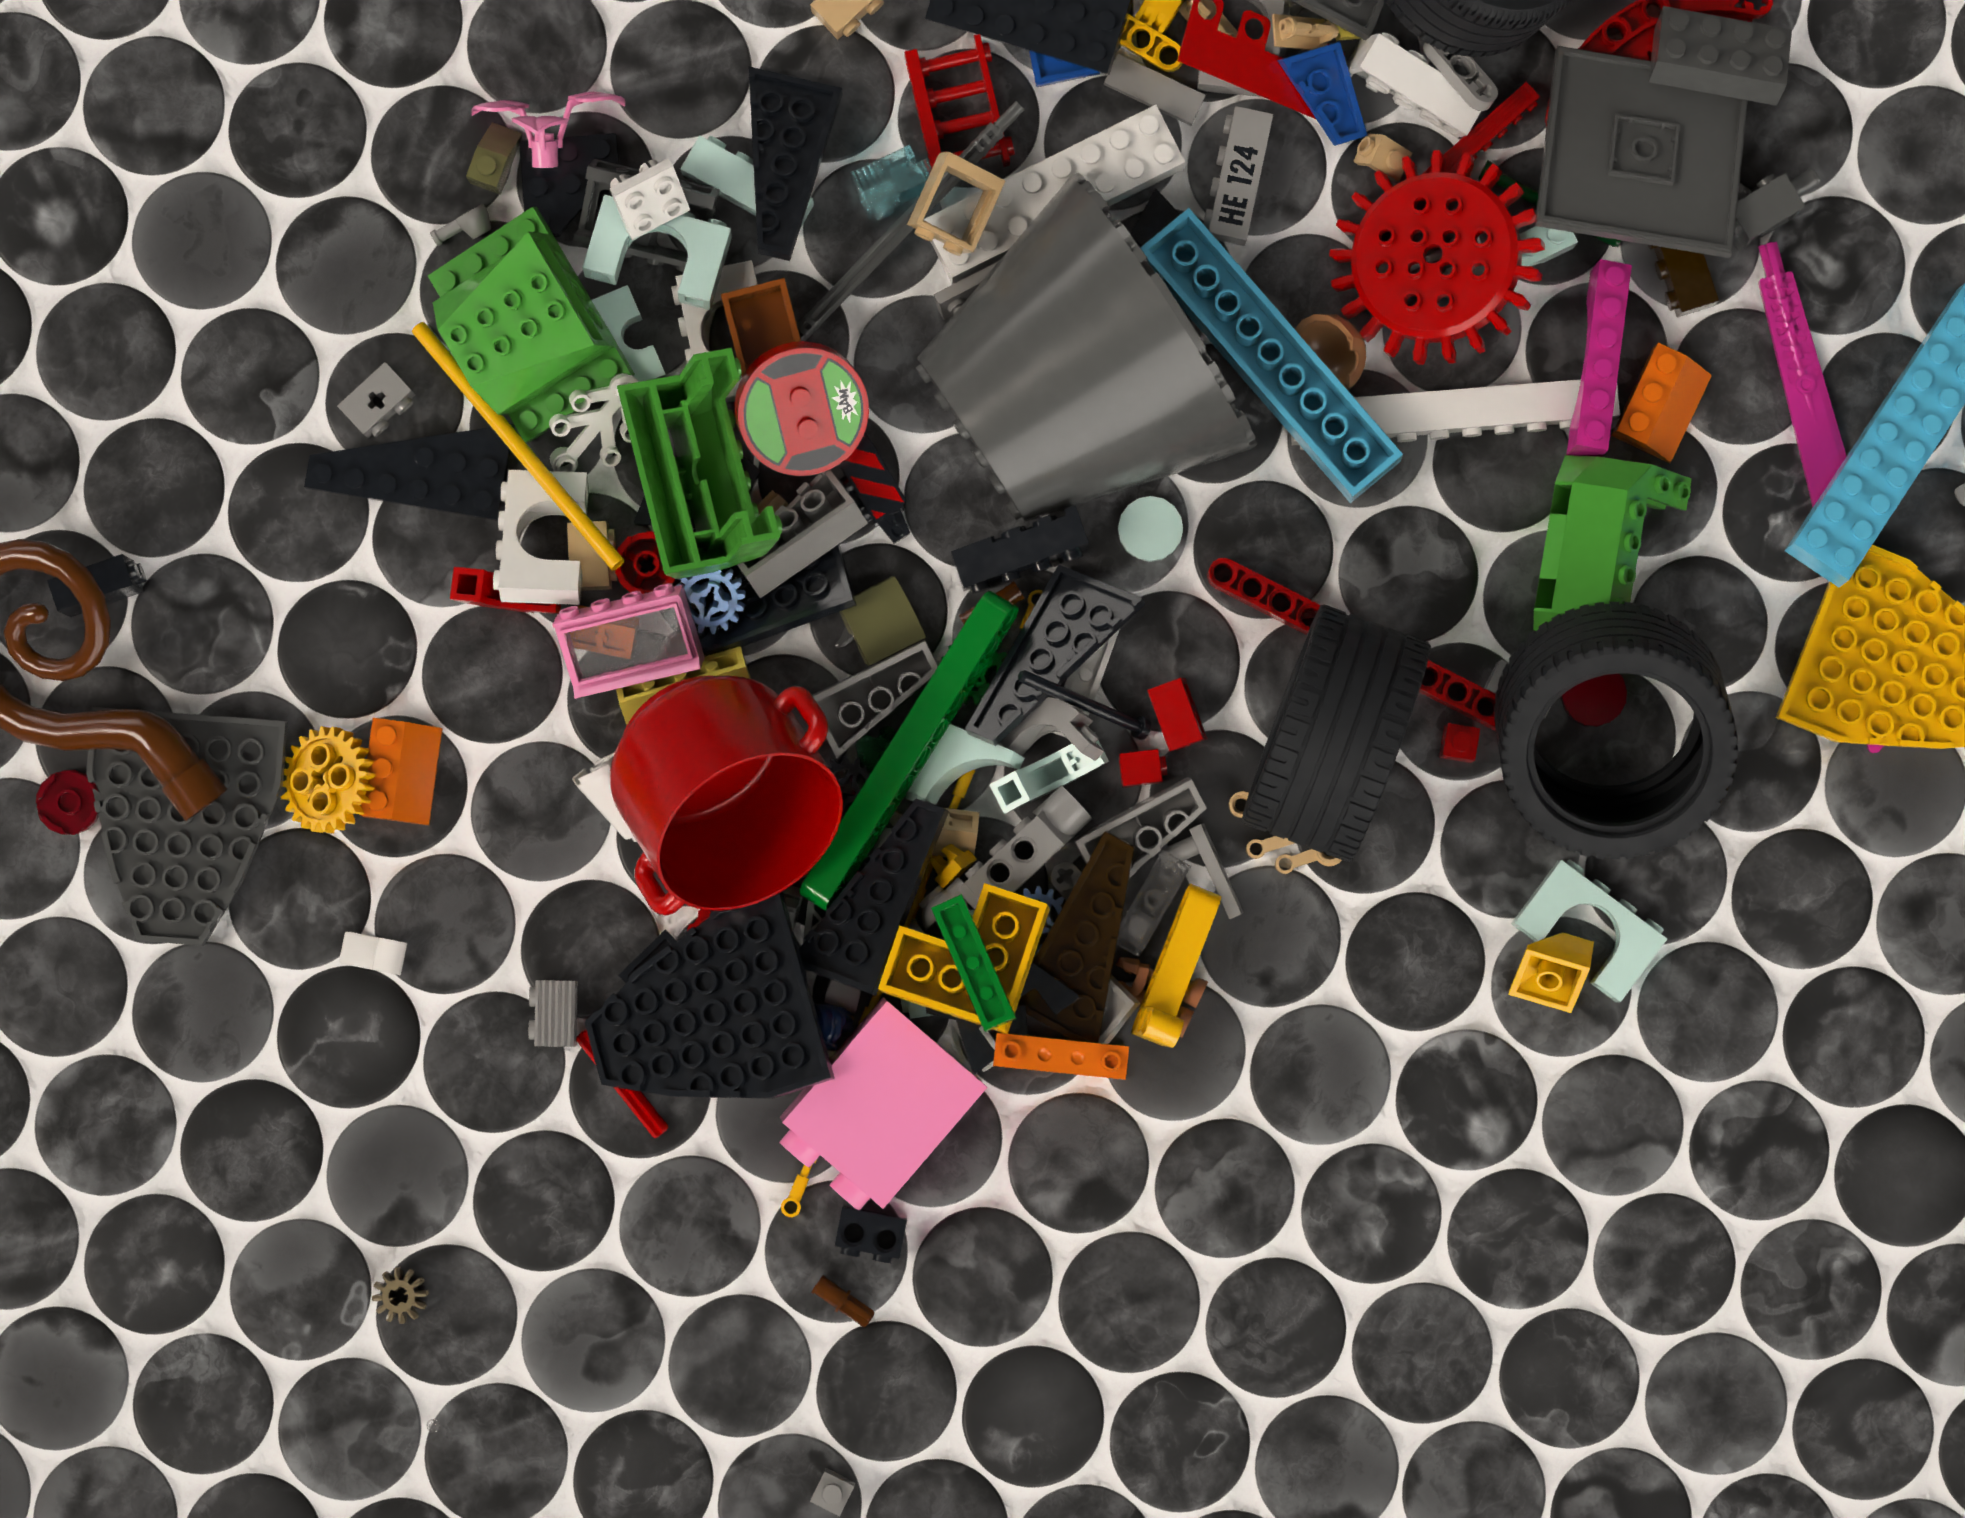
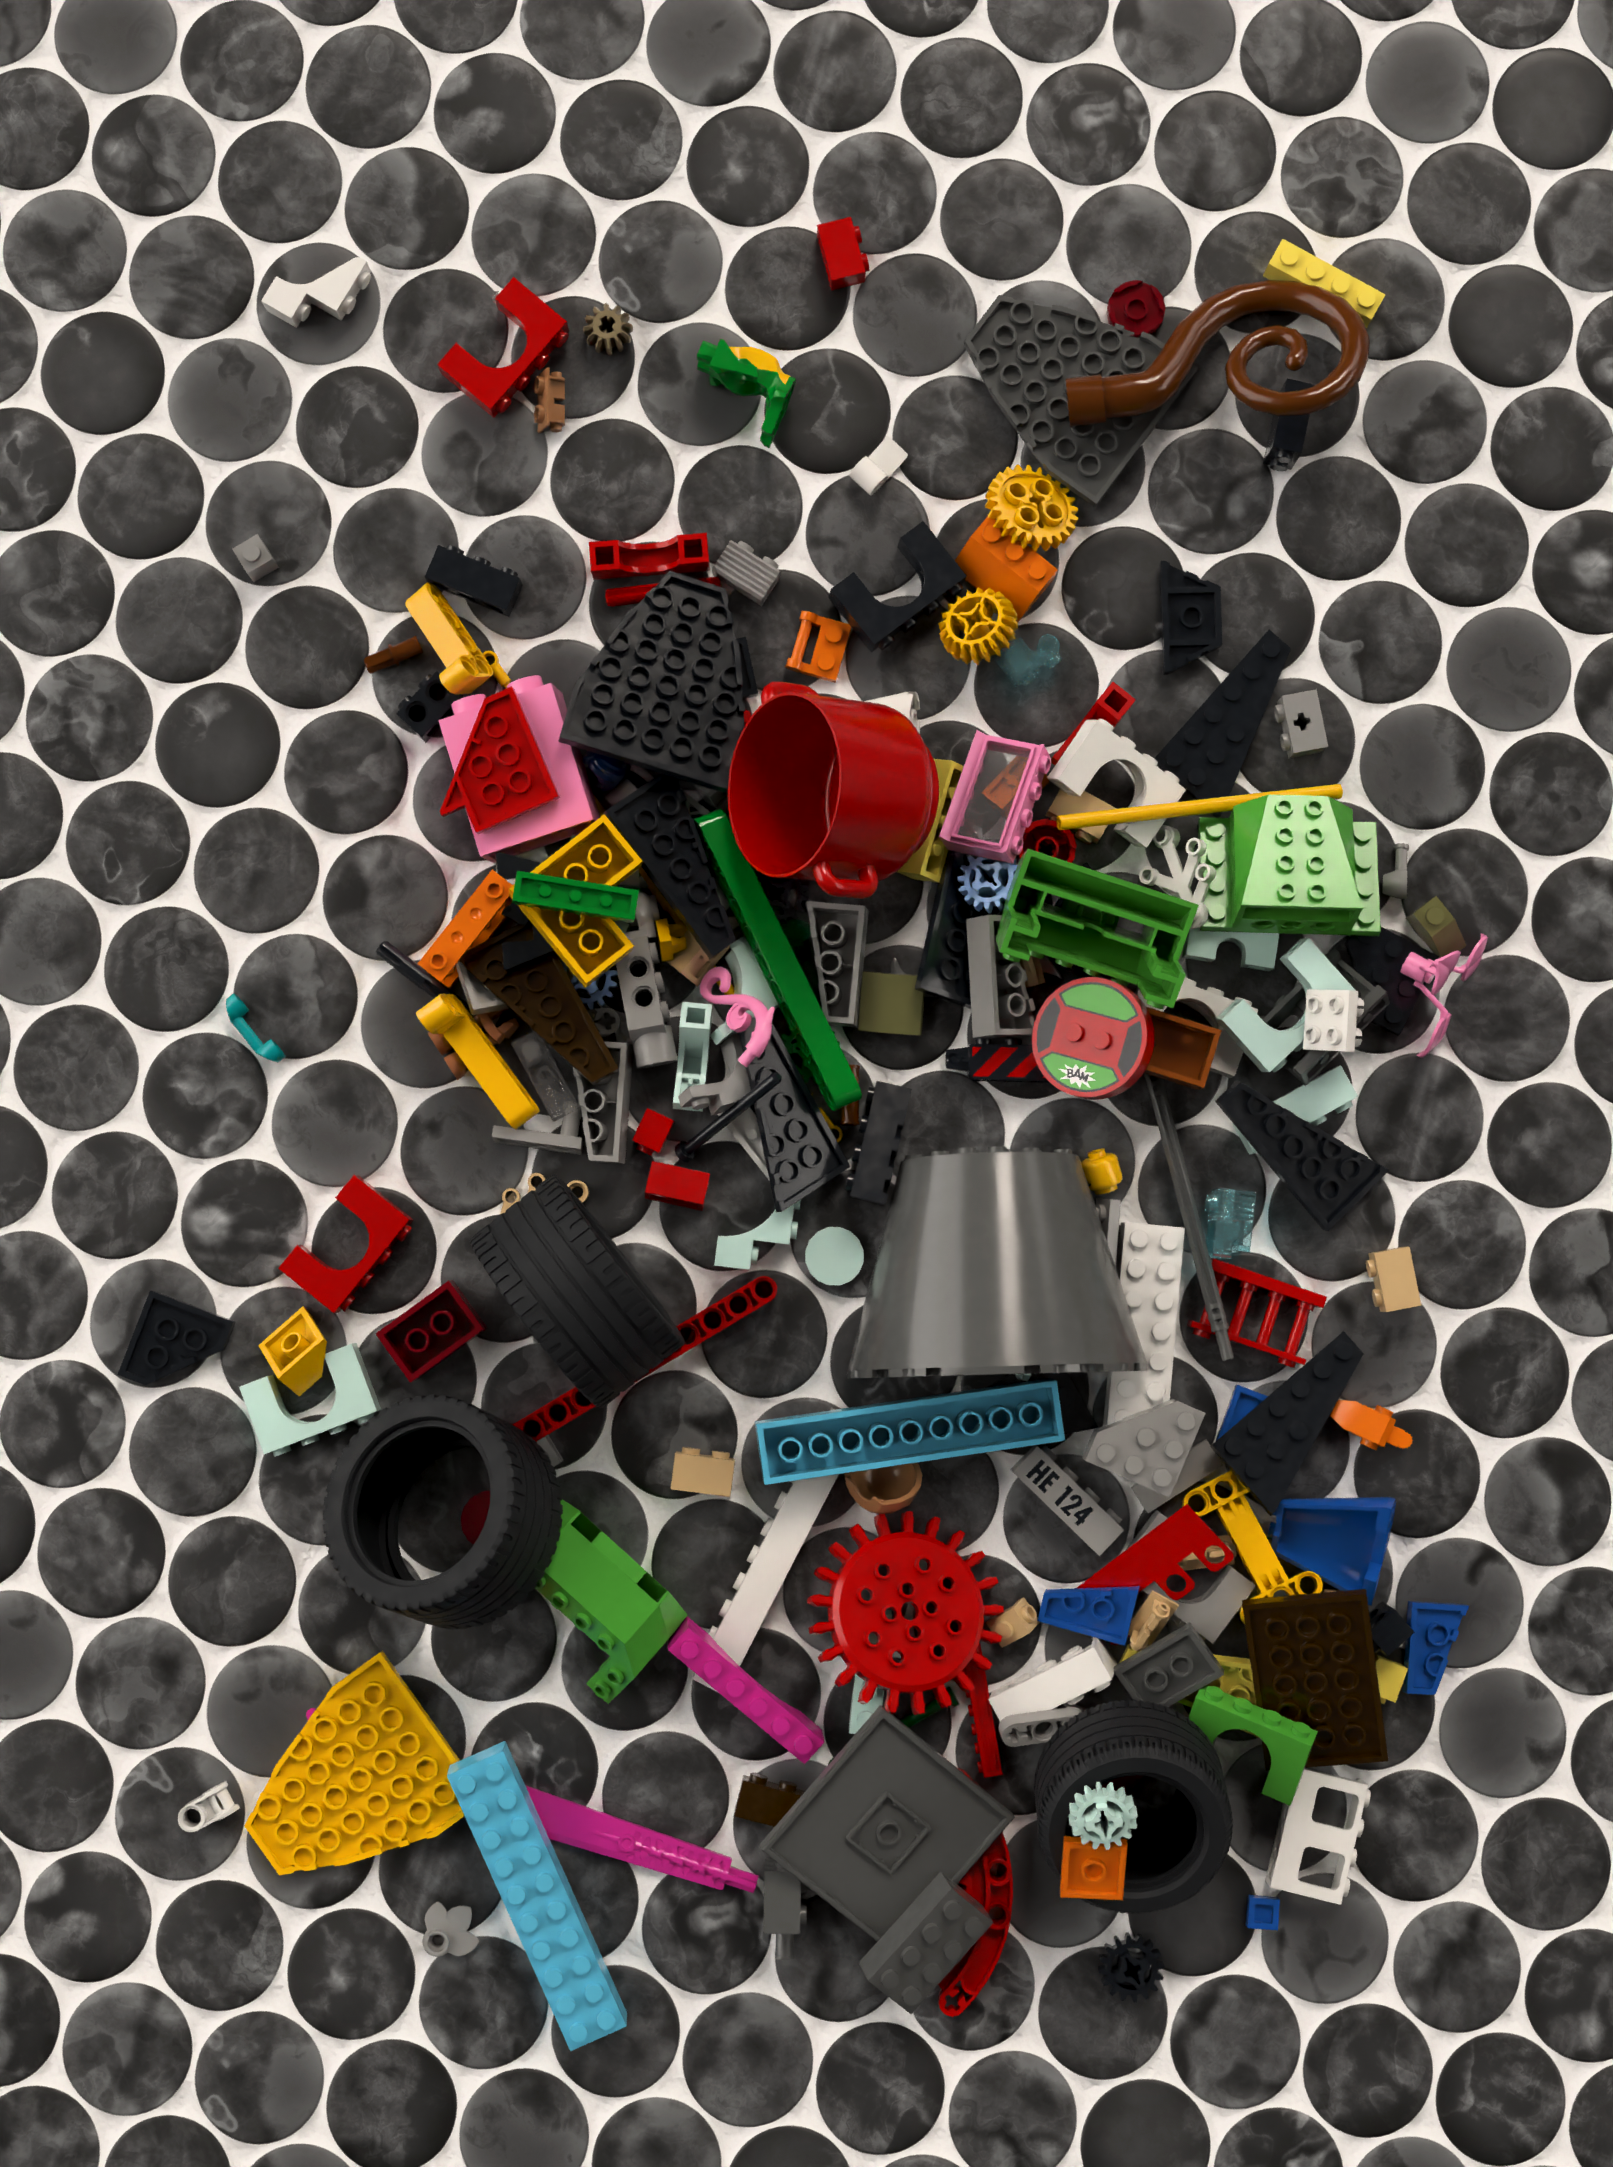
camera: 120 degrees right, 0 degrees up
tan window [907,151,1005,256] -> none
red brick [1439,723,1481,763] -> none
orange slope [1611,342,1712,463] -> none
none -> black plate [117,1290,236,1385]
none -> teal bar [226,993,286,1063]
none -> red arch [278,1175,413,1313]
none -> black axle [376,941,474,1017]
none -> dark red brick [376,1280,488,1383]
none -> yellow beam [405,582,493,695]
none -> black brick [425,545,523,617]
none -> red arch [437,277,569,418]
none -> red wing [440,686,560,834]
none -> medium nougat hinge [534,367,565,433]
none -> red arch [589,533,710,580]
none -> tan brick [671,1447,735,1497]
none -> green hips [697,339,796,448]
none -> bright pink plant [700,966,775,1067]
none -> light aqua arch [714,1199,801,1270]
none -> orange plate [785,611,852,683]
none -> red brick [817,217,869,291]
none -> black arch [828,521,967,653]
none -> yellow gear [938,587,1018,665]
none -> clear light blue brick [995,634,1063,688]
none -> yellow head [1081,1148,1122,1195]
none -> light grey brick [1082,1399,1206,1498]
none -> black wing [1160,561,1222,675]

